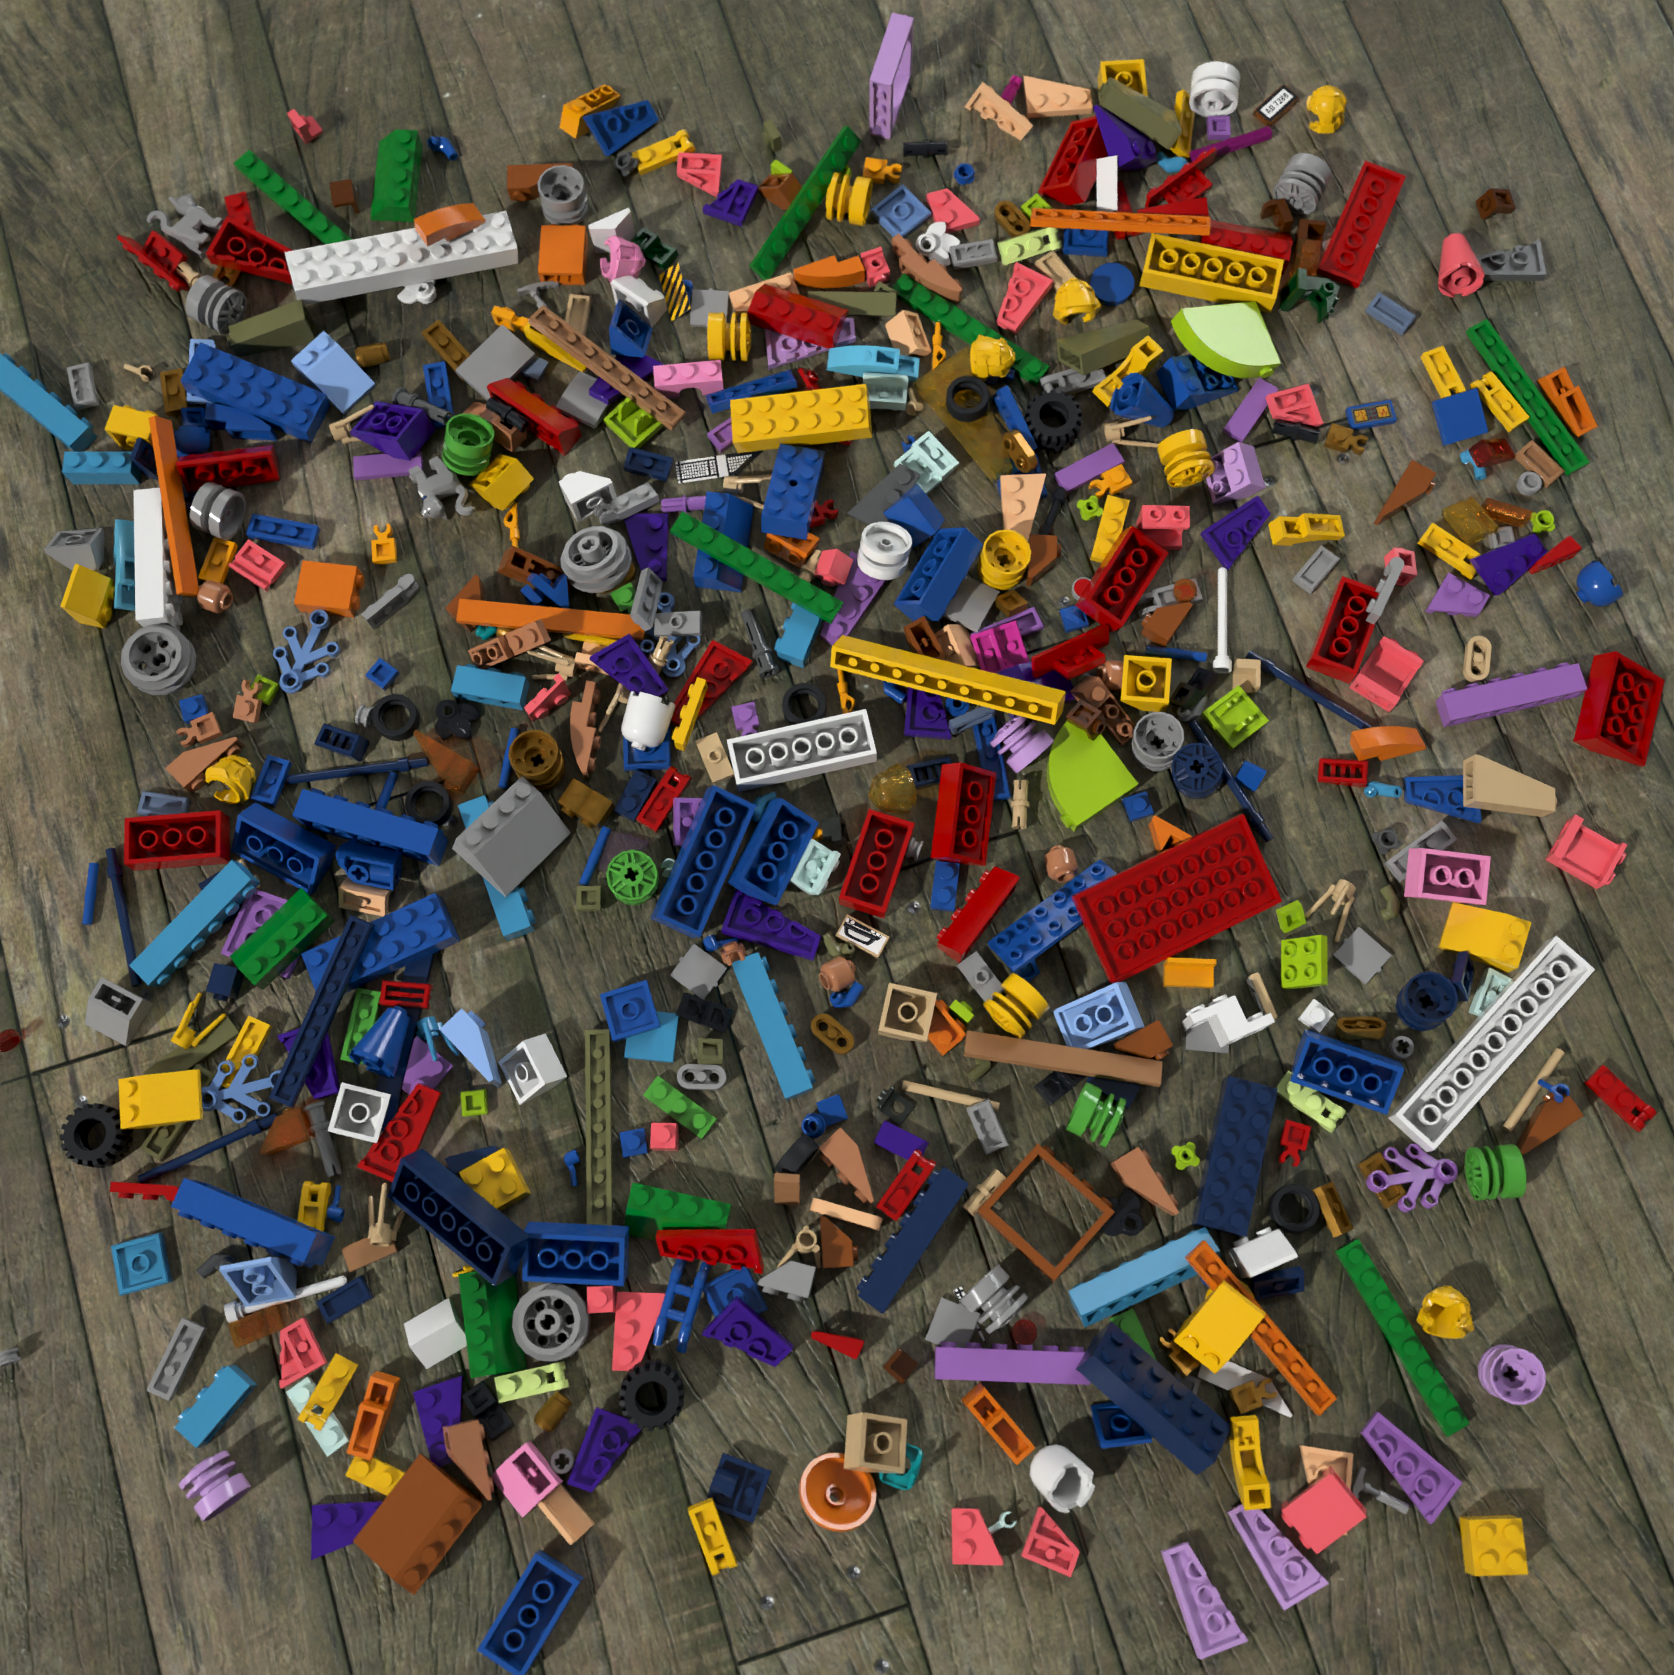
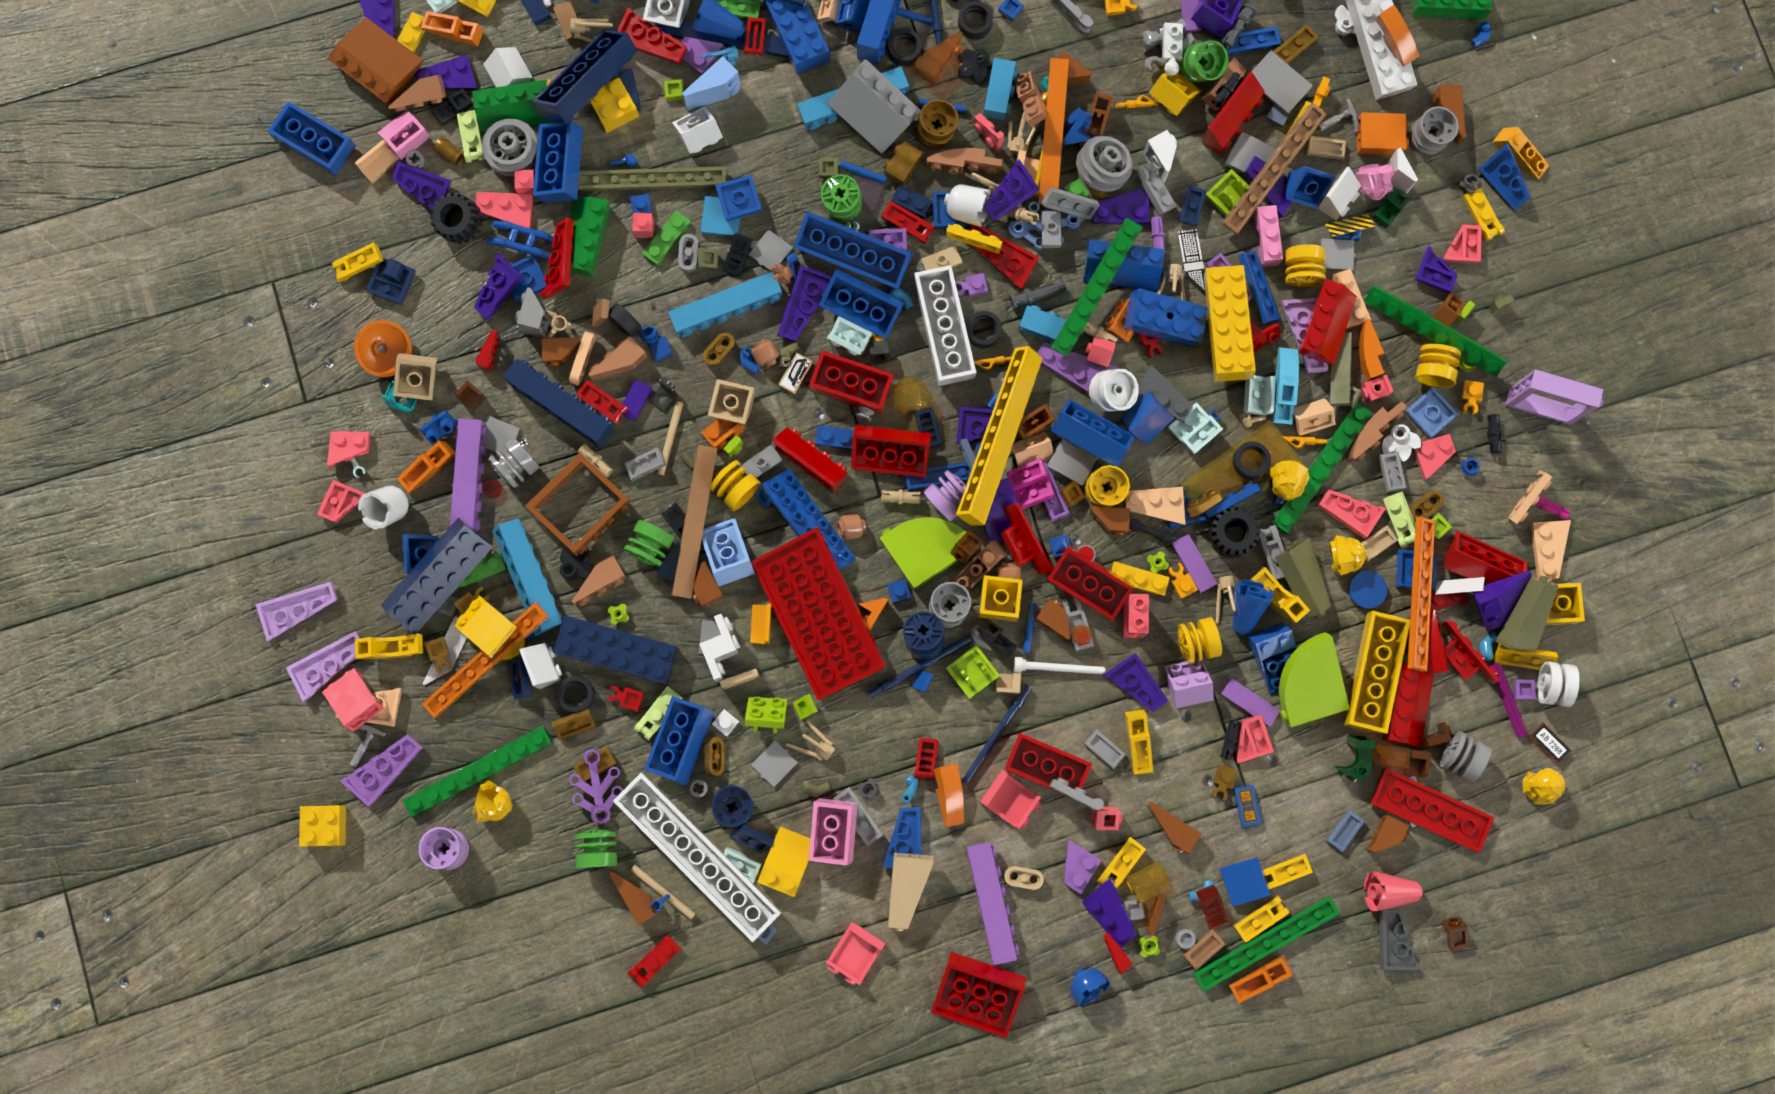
camera: 85 degrees right, 5 degrees up
none -> blue hips [420,410,458,445]
none -> white plate [1162,22,1183,76]
none -> dark orange slope [1367,815,1409,852]

